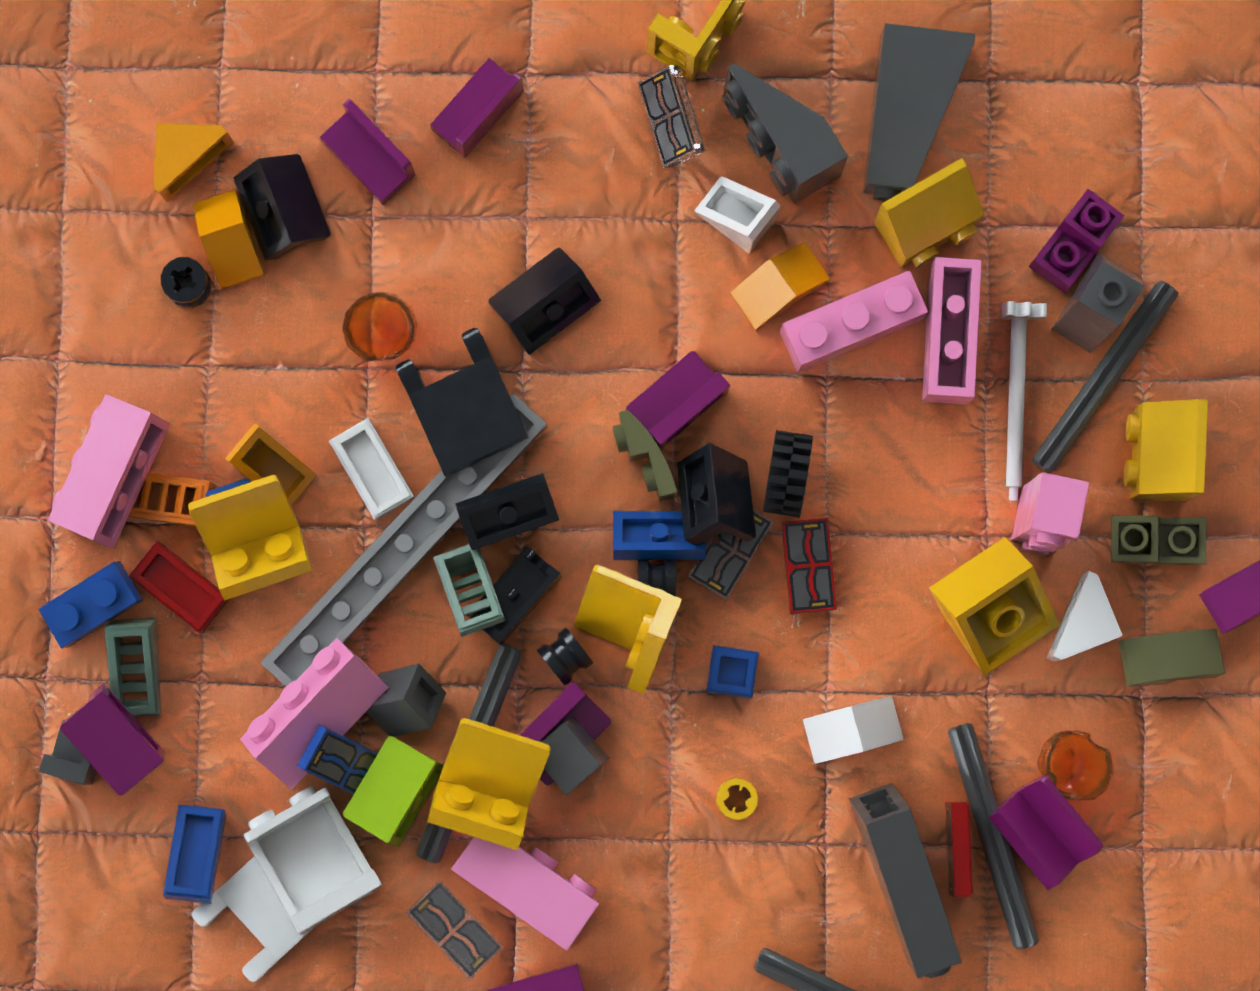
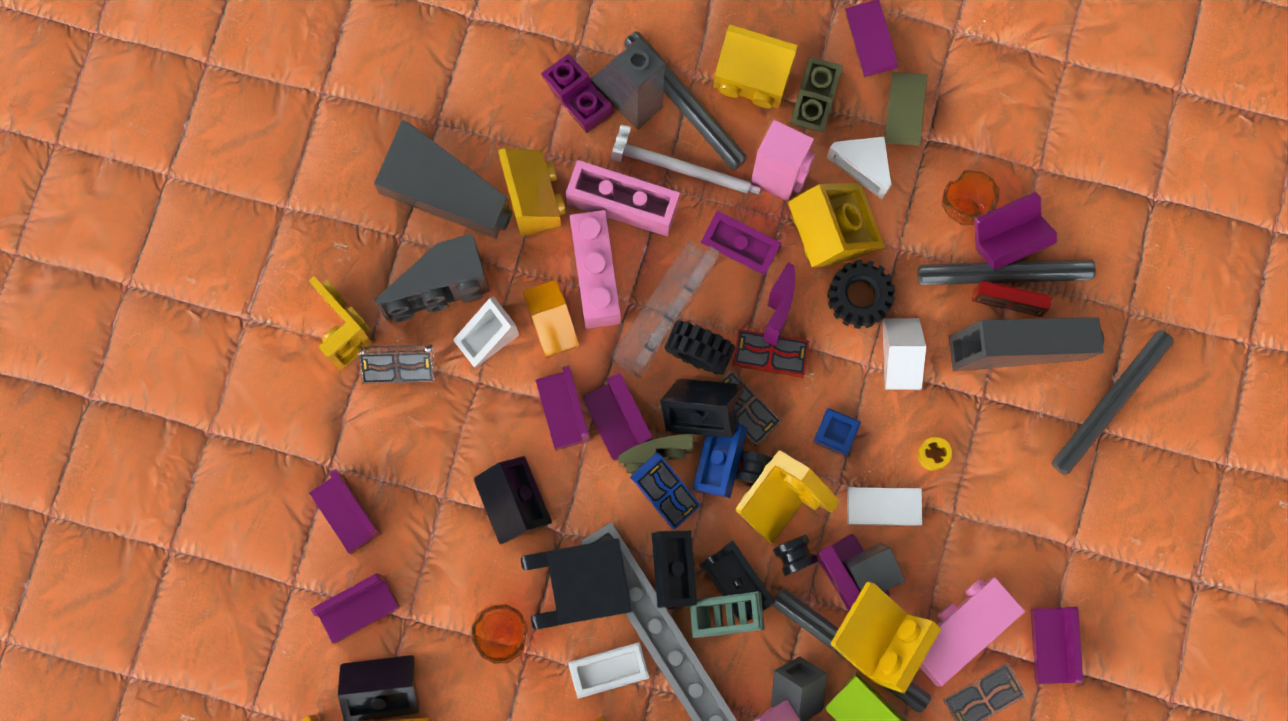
camera: 75 degrees left, 5 degrees down
none -> magenta panel [535,366,590,451]
none -> clear fence [610,240,720,379]
none -> tile [630,453,701,530]
none -> magenta panel [700,211,782,276]
none -> magenta slope [763,262,795,347]
none -> black tyre [827,260,895,329]
none -> white tile [847,487,922,526]

